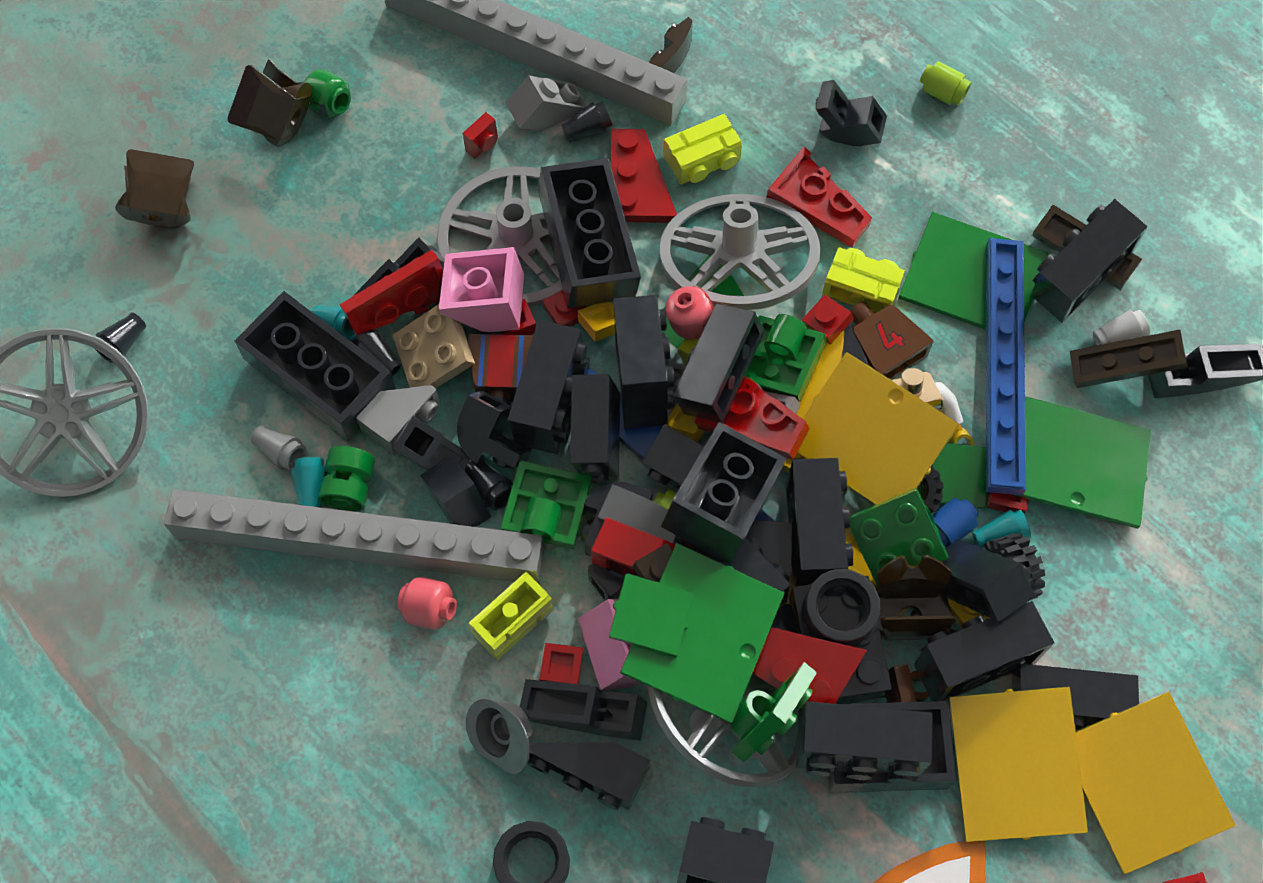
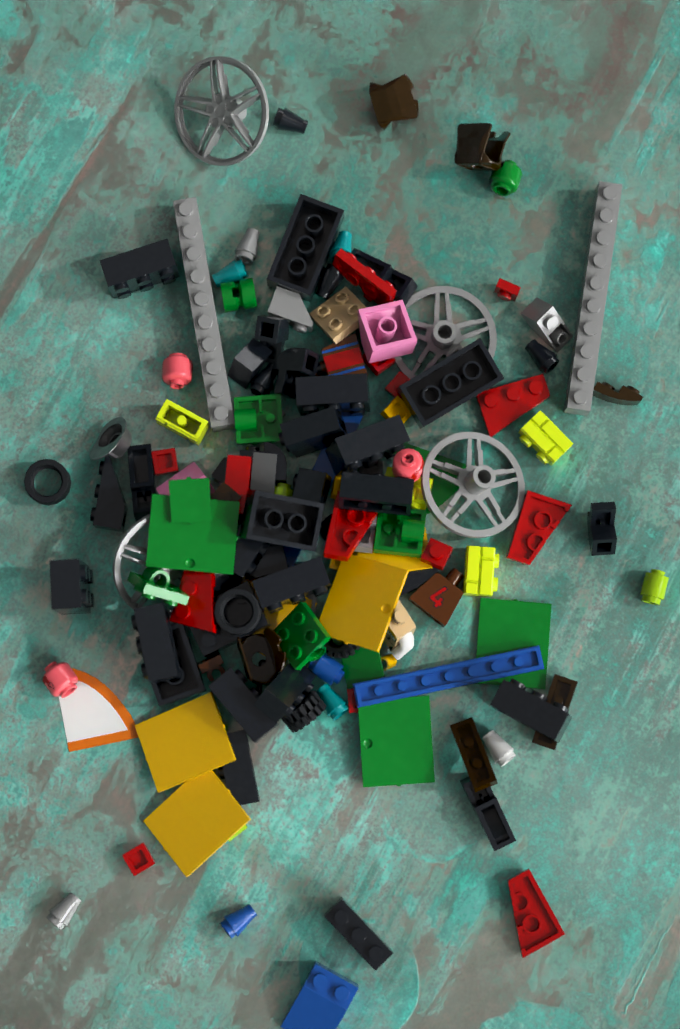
camera: 70 degrees right, 15 degrees up
none -> black brick [100,239,180,299]

